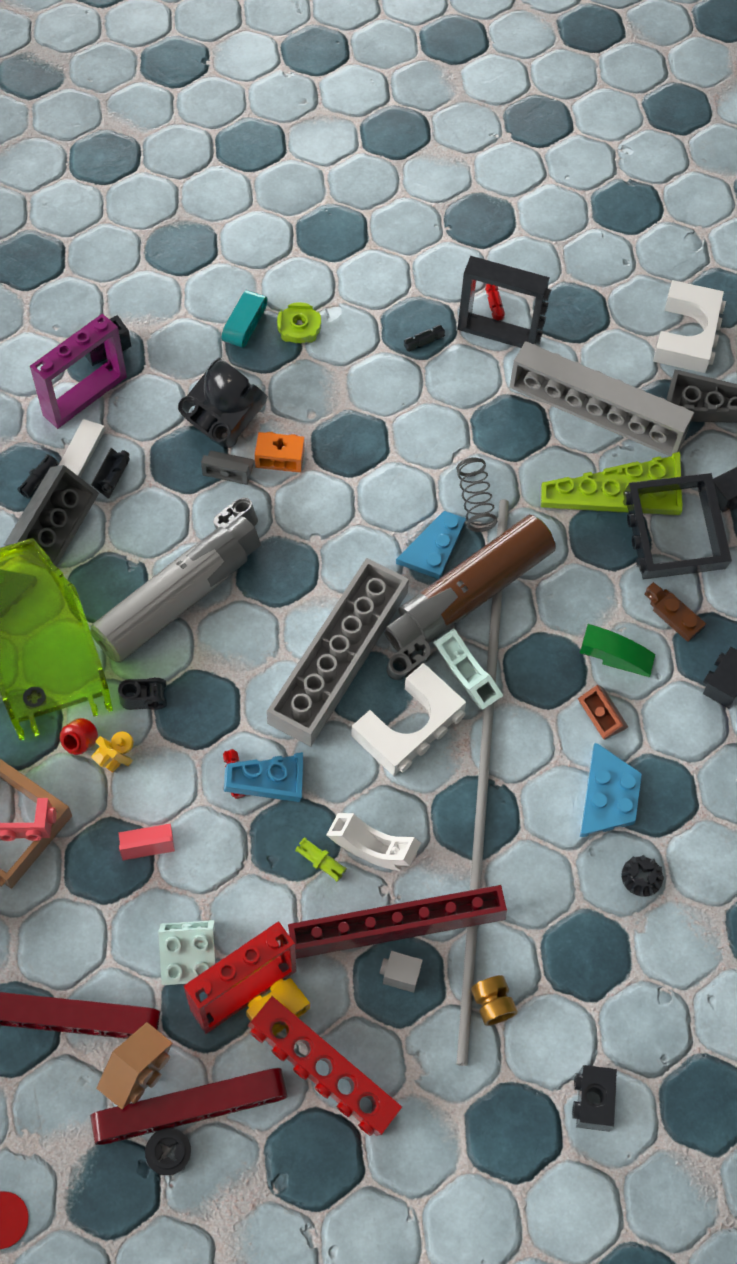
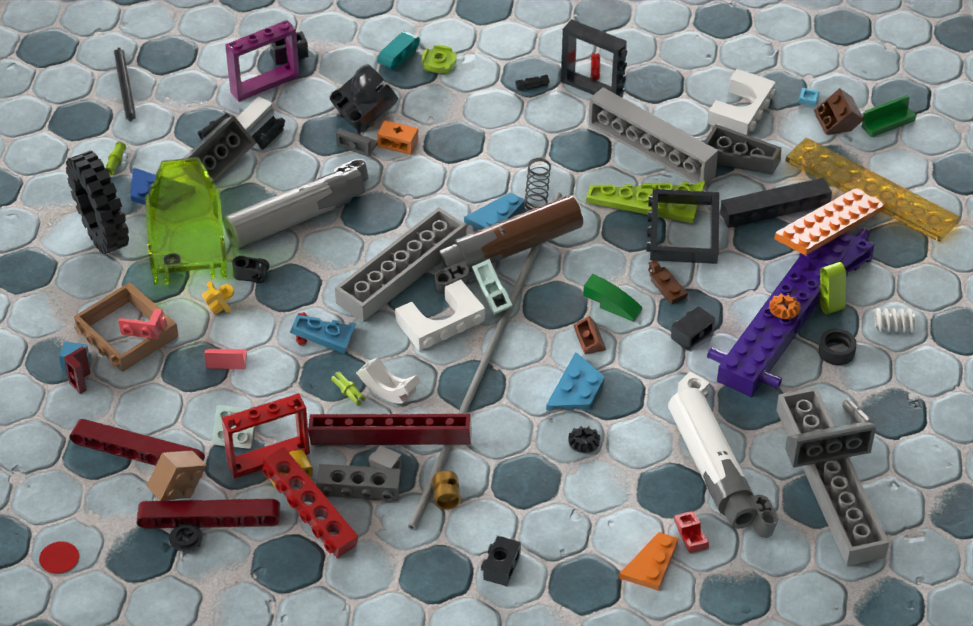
camera: 15 degrees right, 15 degrees down
red head [60,718,98,755] -> none
none -> dark grey brick [316,464,401,501]

